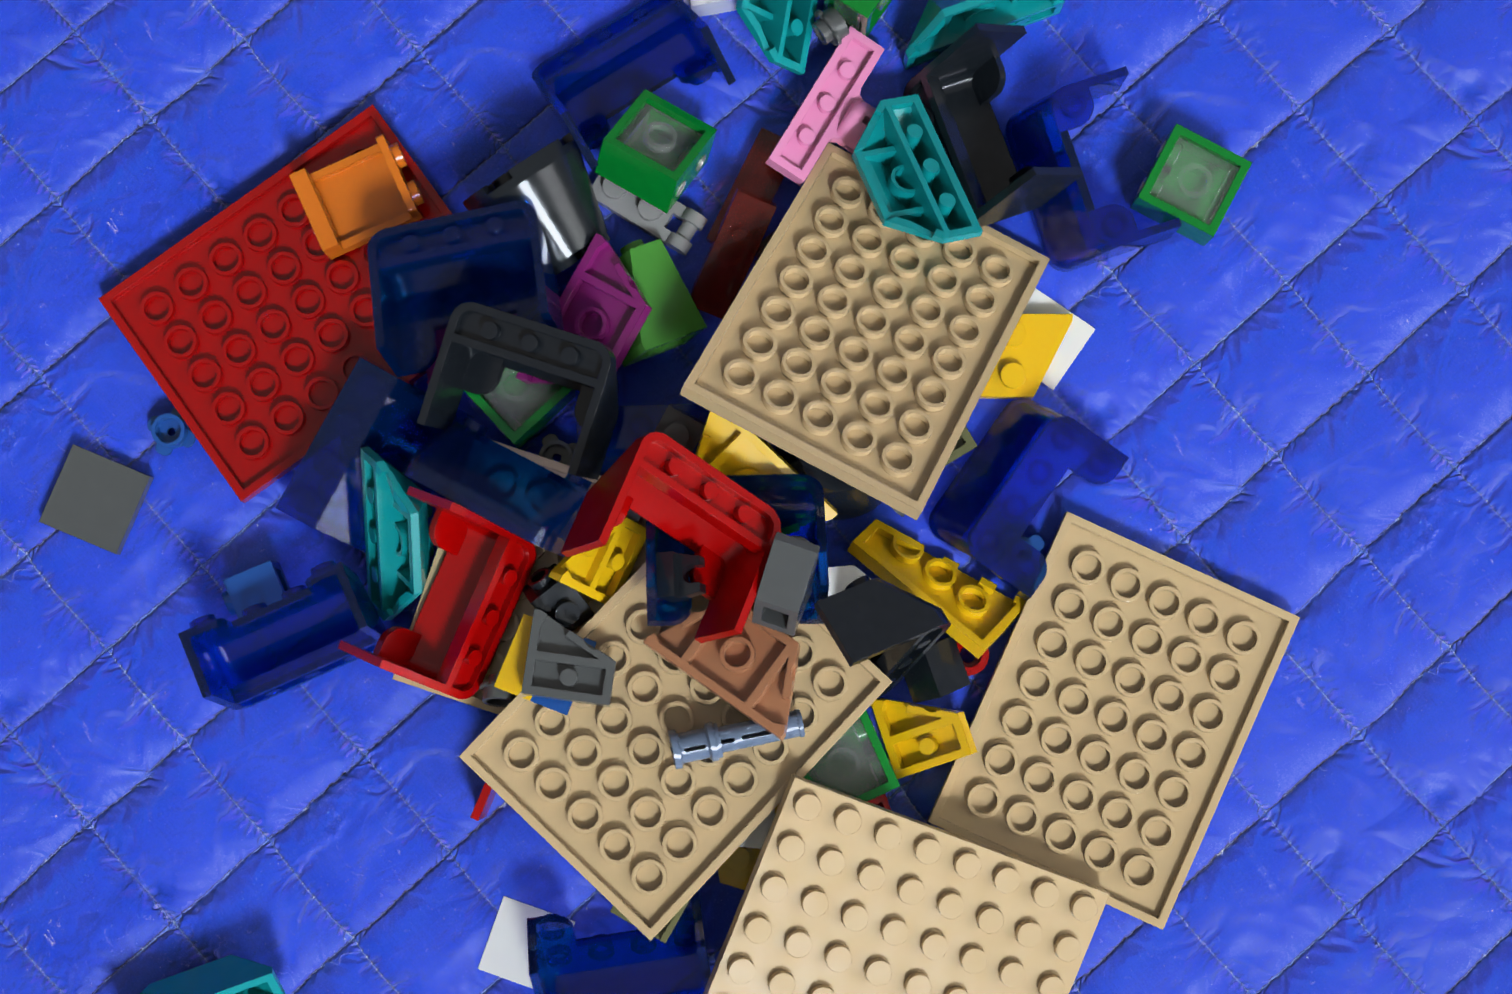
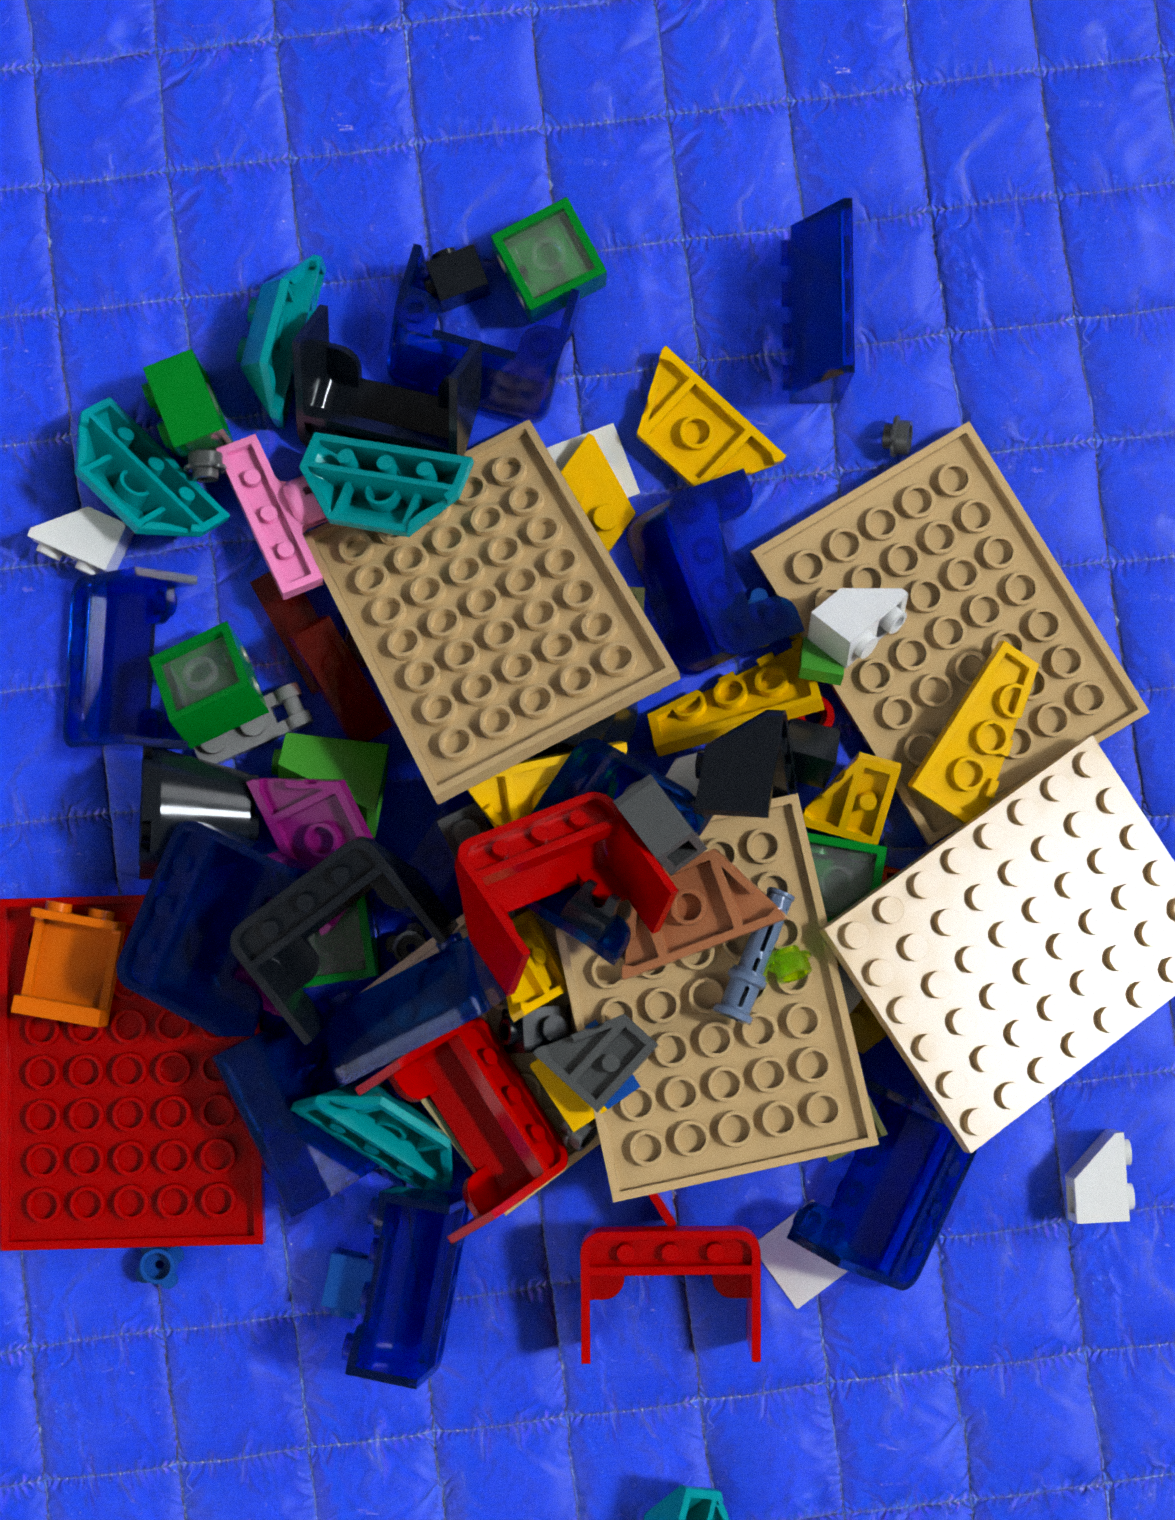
camera: 60 degrees left, 0 degrees up
dark grey tile [39,444,154,555] -> none
none -> black brick [422,244,490,313]
none -> red windscreen [580,1225,761,1364]
none -> yellow wing [636,346,786,494]
none -> clear neon green plate [769,945,812,984]
none -> clear blue slope [780,198,855,404]
none -> bright green tile [798,637,844,686]
none -> white slope [807,588,909,668]
none -> dark grey plate [882,415,913,457]
none -> yellow wing [907,641,1039,824]

